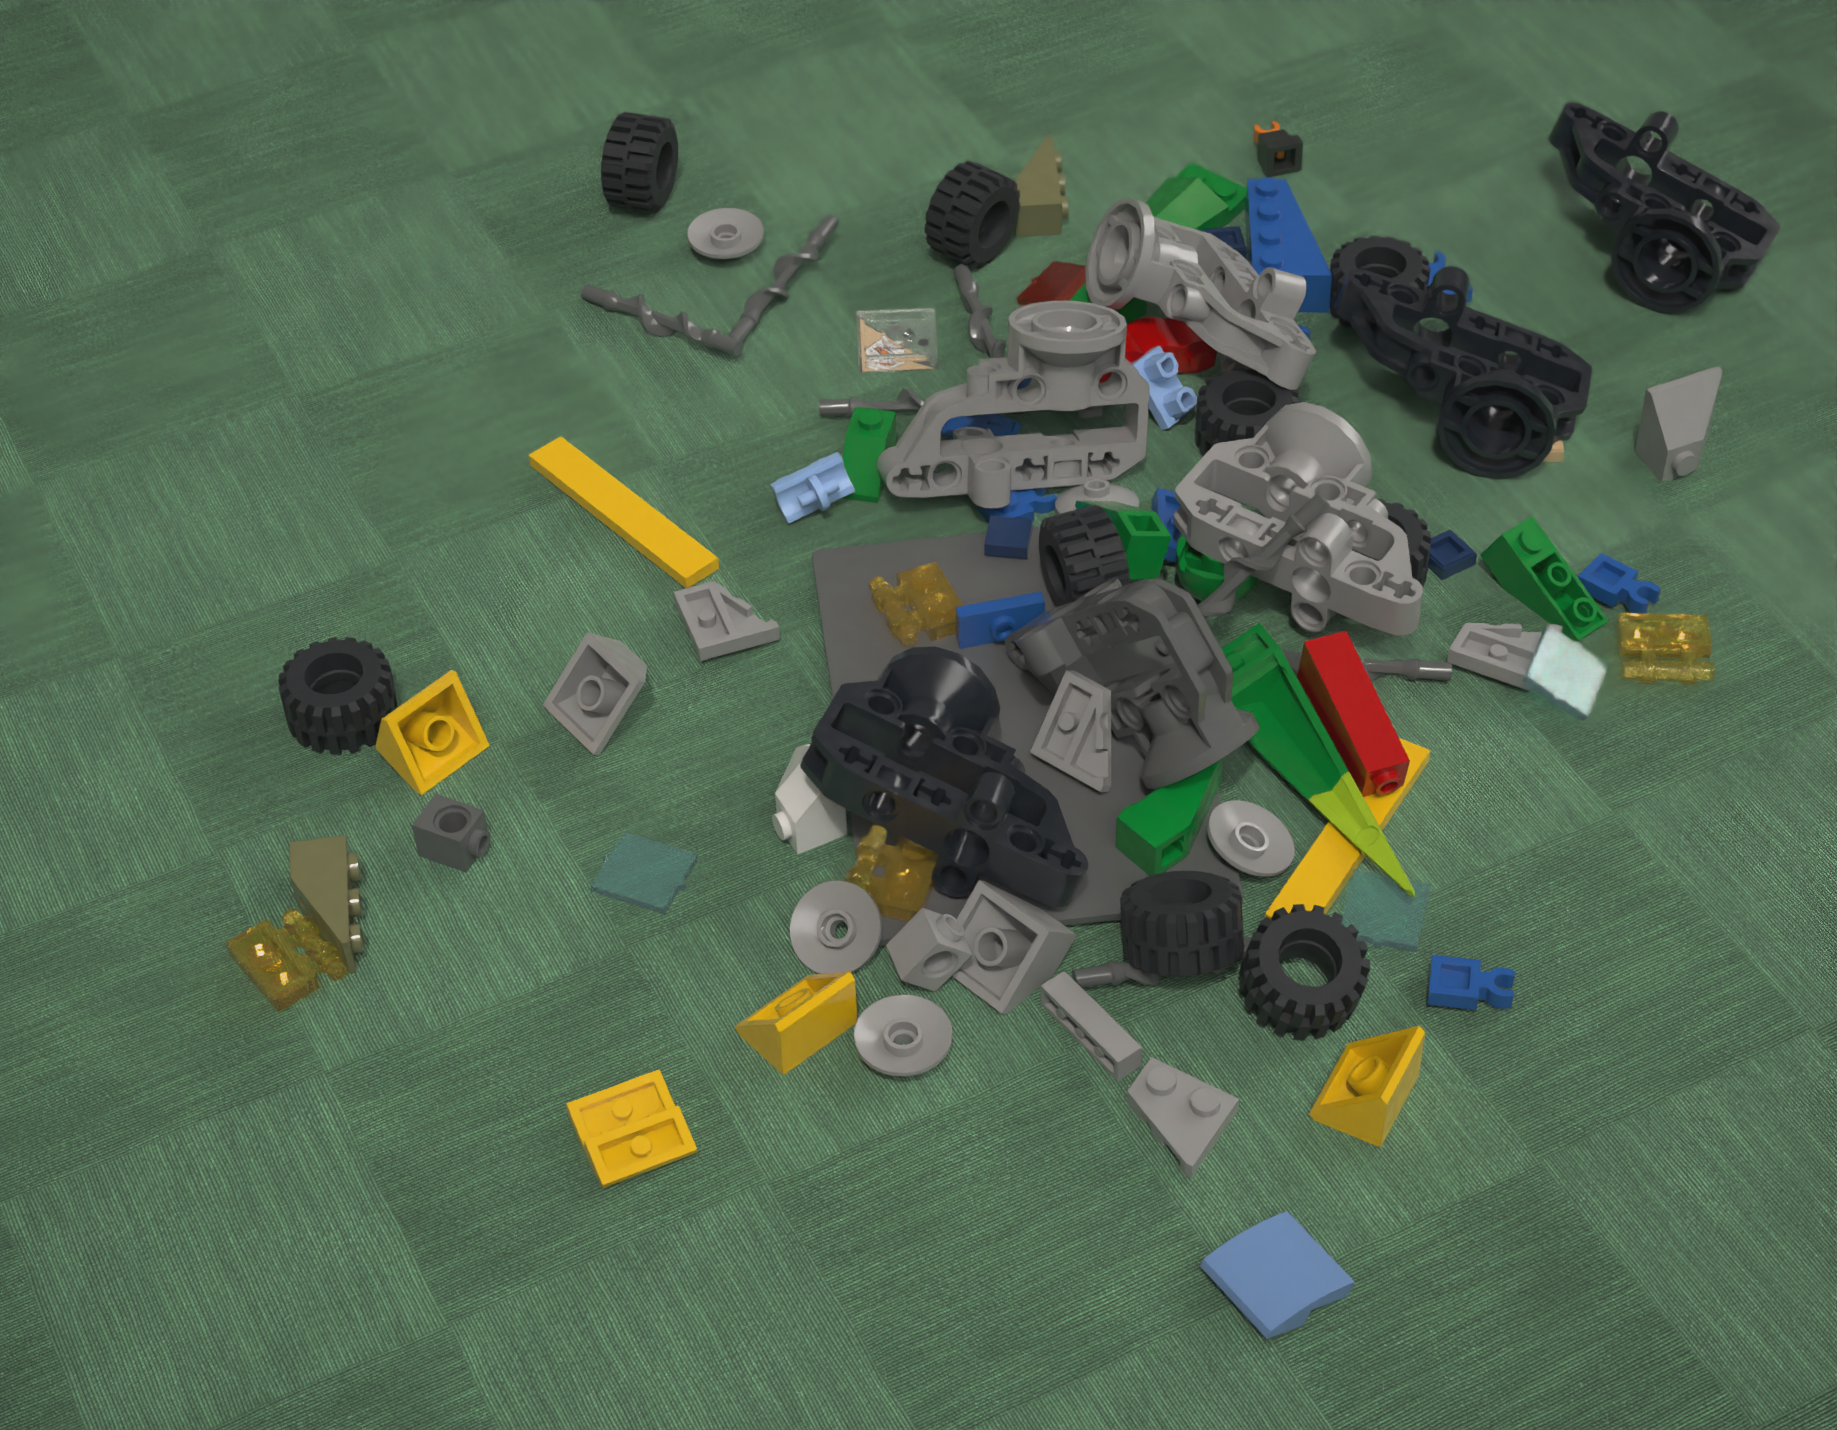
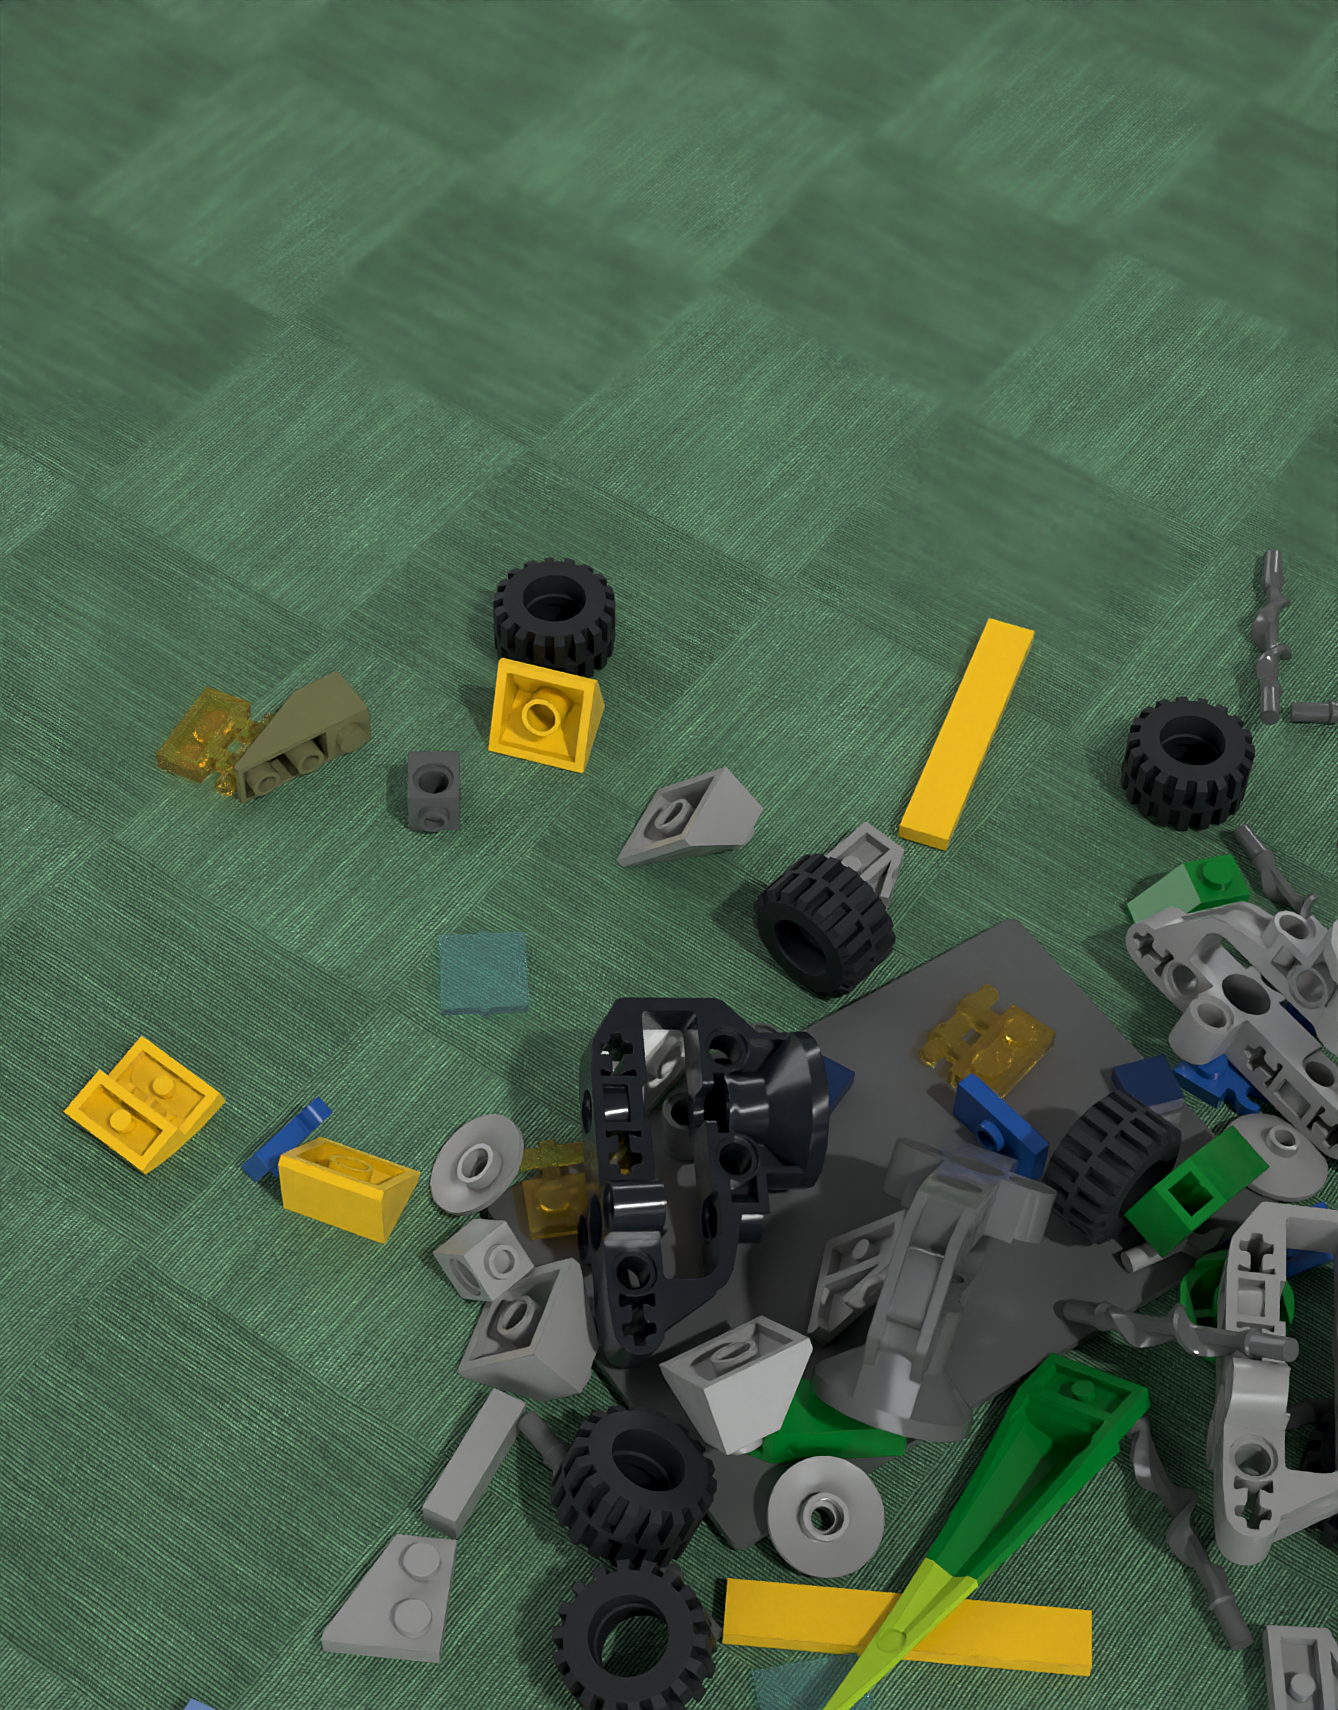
camera: 60 degrees right, 5 degrees up
light blue hips [770,452,855,524] -> none
light grey dish [854,994,952,1076] -> none
red slope [1297,631,1410,797] -> none
none -> blue plate [240,1096,333,1183]
none -> light grey slope [659,1315,813,1455]
none -> black tyre [753,853,896,998]
none -> black tyre [1120,696,1255,831]

